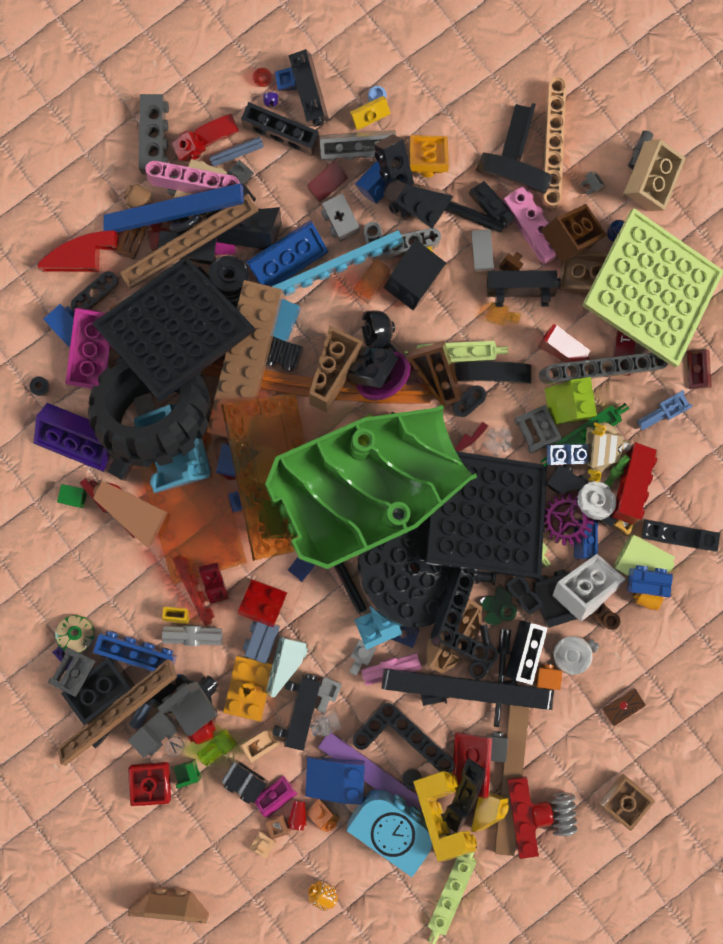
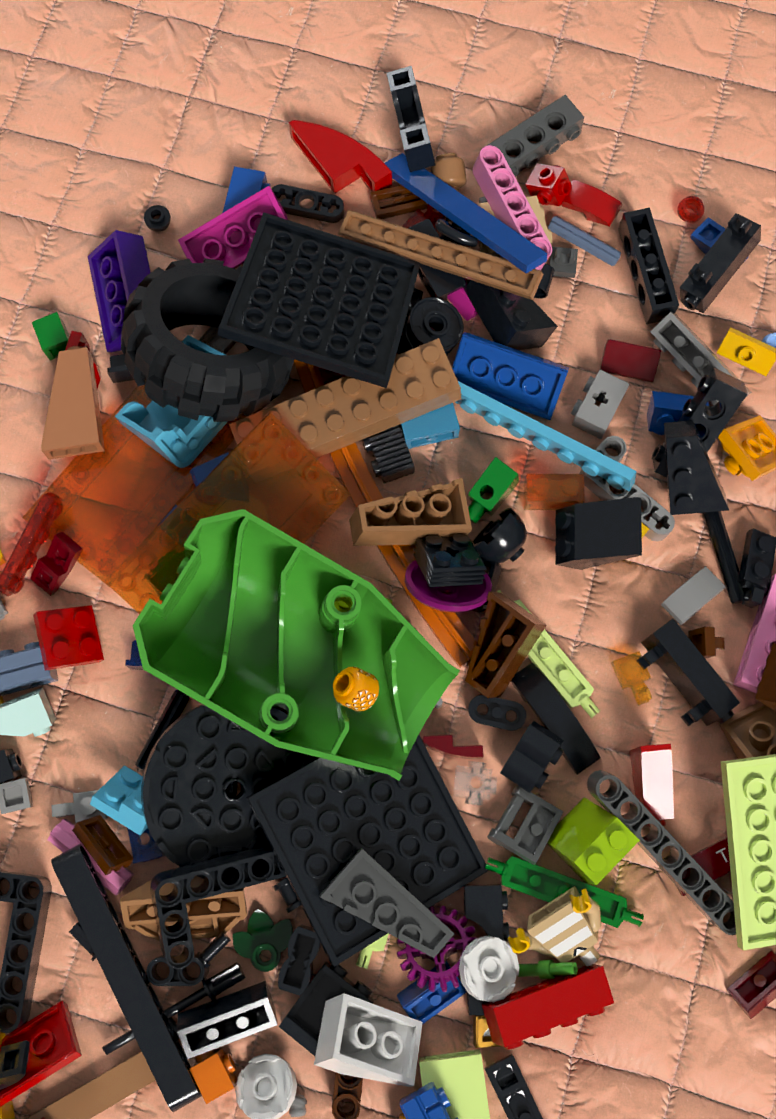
camera: 55 degrees right, 10 degrees down
dark purple hinge [263,92,278,108] -> none
dark grey brick [486,731,508,762] -> none
medium blue slope [547,444,588,465] -> none
medium blue connector [637,390,693,430] -> none
none -> reddish brown tile [72,815,134,875]
none -> dark grey wing [319,848,454,958]
none -> light orange head [333,667,379,711]
none -> black arch [387,66,436,172]
none -> green torso [468,457,519,524]
none -> black brick [500,721,565,793]

